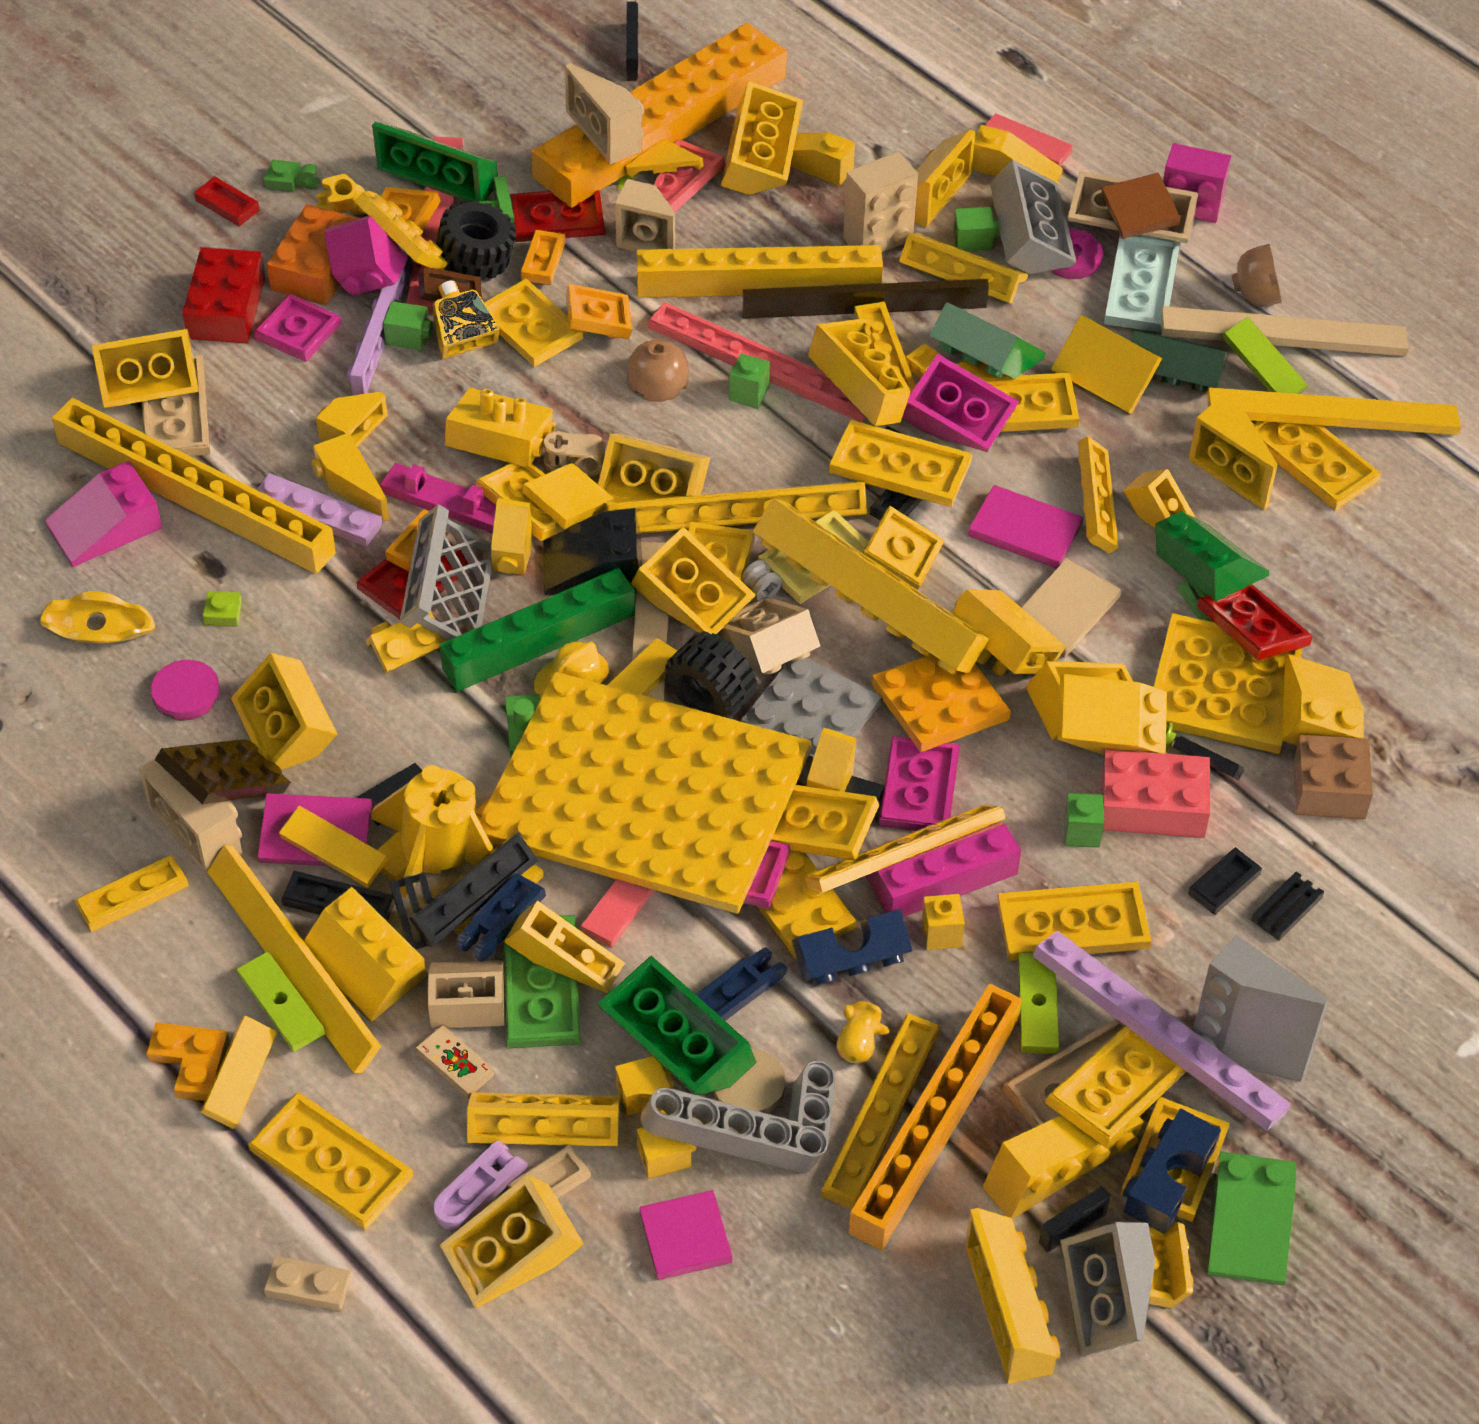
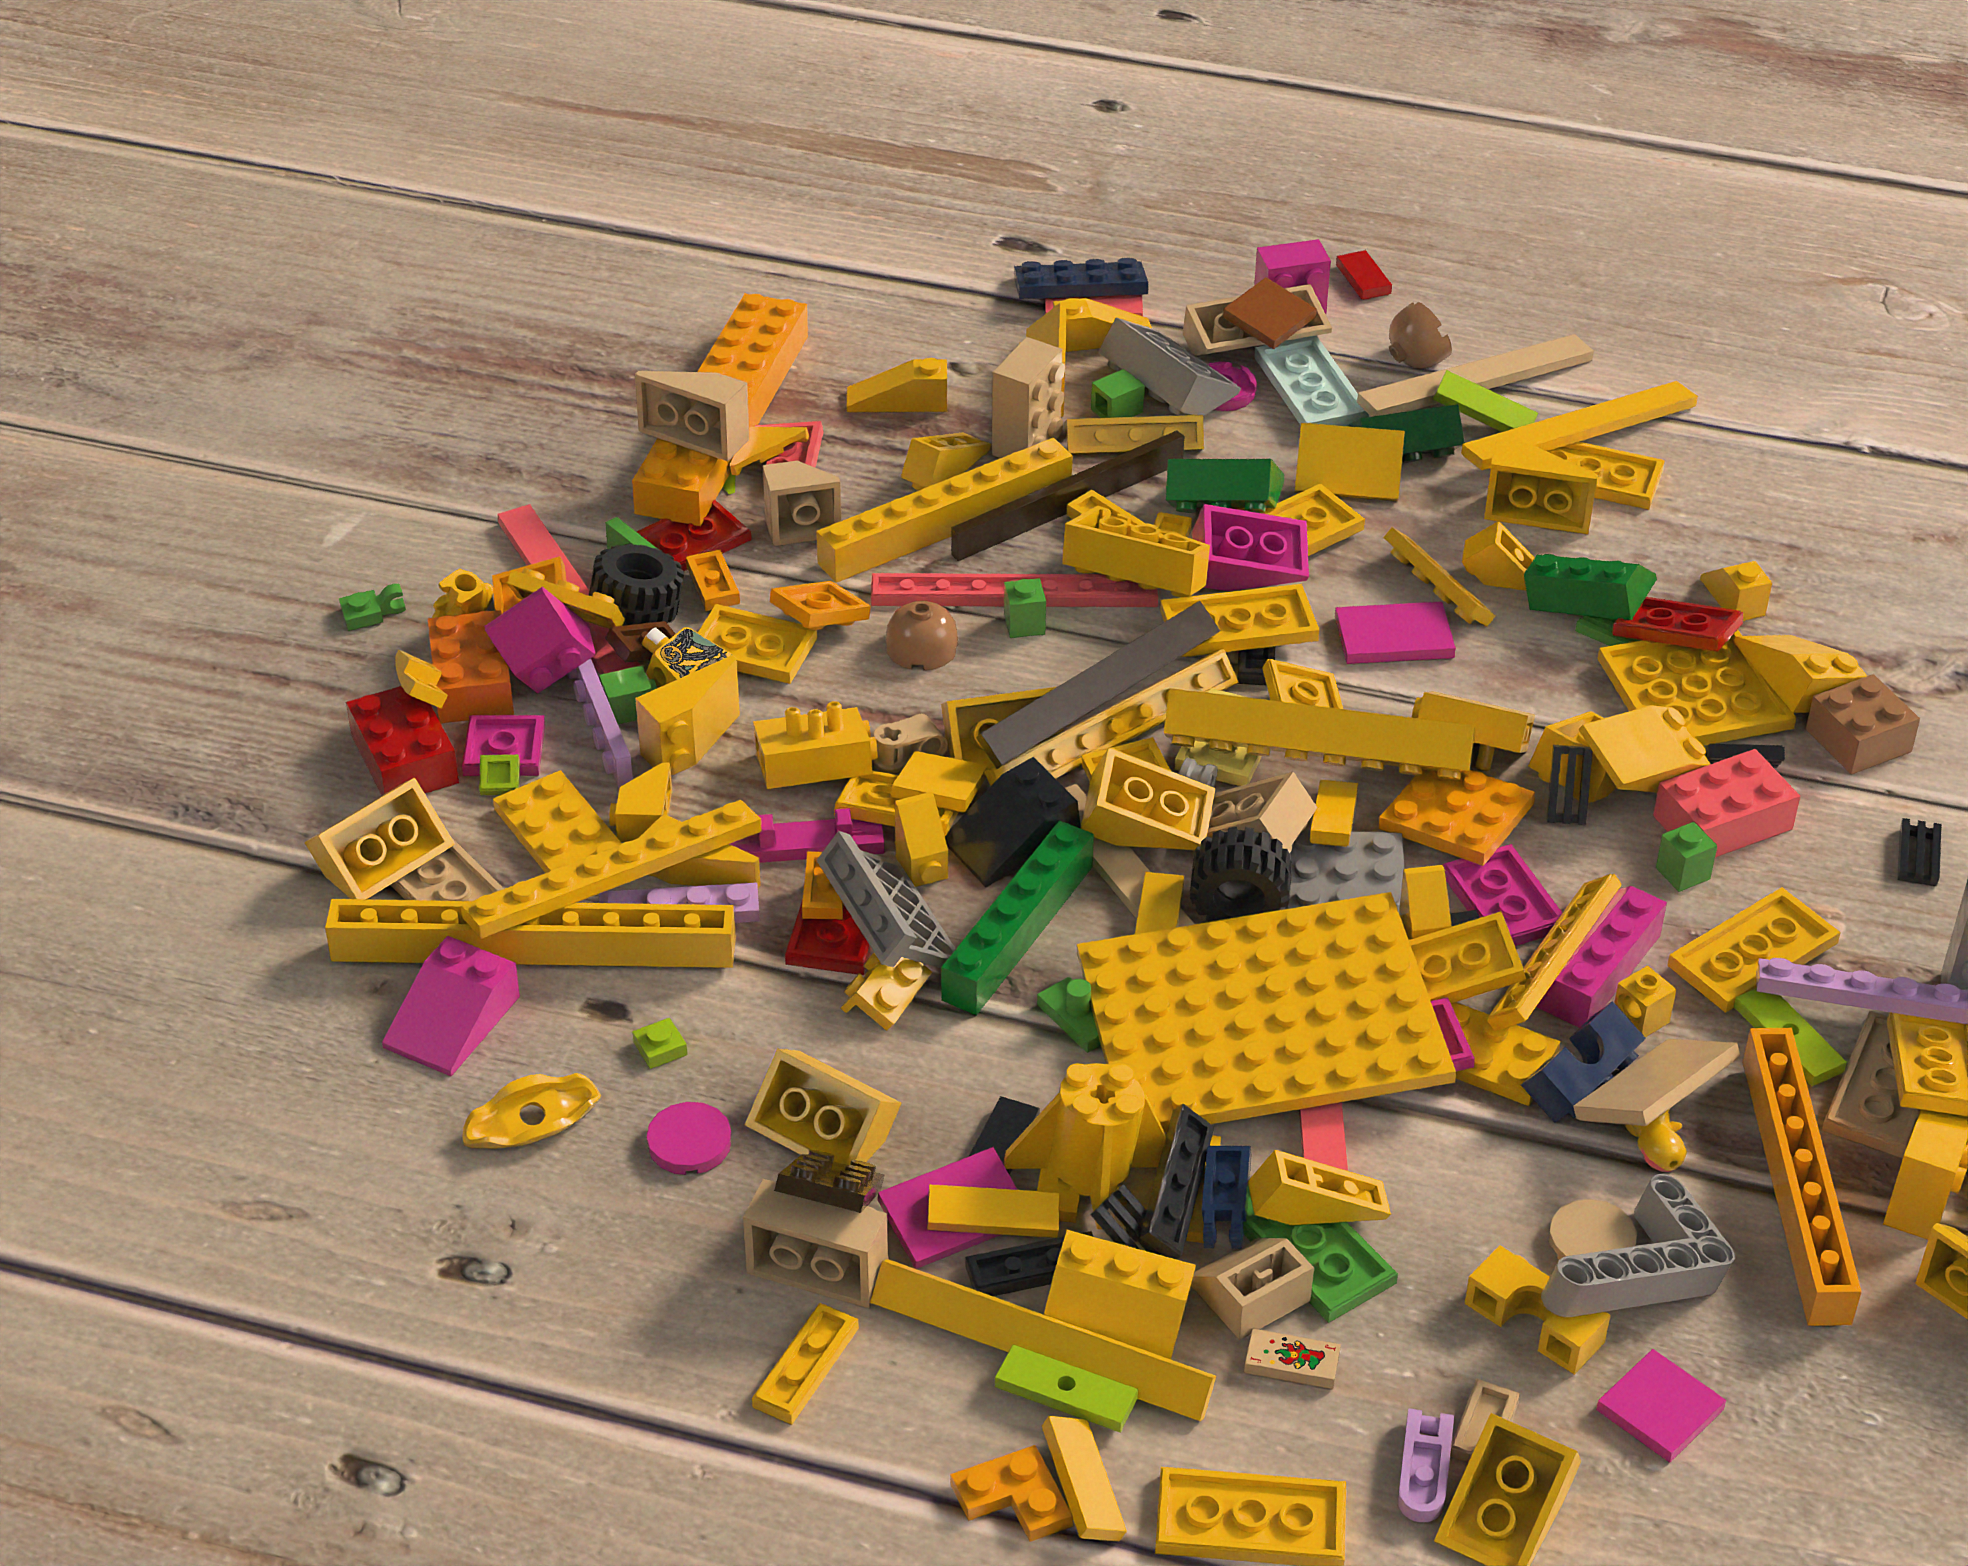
camera: 30 degrees left, 10 degrees down
red tile [194,176,260,227] -> none
green slope [372,121,498,202] -> none
yellow fence [467,1092,620,1146] -> none
yellow piece [534,641,609,700] -> none
green slope [597,955,757,1095] -> none
black tile [626,1,638,81] -> none
dark blue hinge [695,947,788,1021] -> none
yellow slope [720,81,803,195] -> none
yellow tile [821,1013,941,1209] -> none
tan tile [1021,558,1121,658] -> none
black tile [1188,847,1262,915] -> none
none -> yellow slope [395,650,448,709]
none -> yellow plate [461,800,762,939]
none -> lime tile [479,754,520,796]
none -> yellow plate [493,770,622,873]
none -> yellow slope [635,655,740,776]
none -> yellow slope [901,432,991,490]
none -> dark brown tile [976,601,1220,769]
none -> dark blue plate [1014,258,1149,299]
none -> yellow tile [1310,779,1358,847]
none -> red tile [1336,250,1392,300]
none -> black tile [1546,745,1593,825]
none -> tan tile [1573,1039,1740,1126]
none -> yellow slope [1700,561,1772,621]

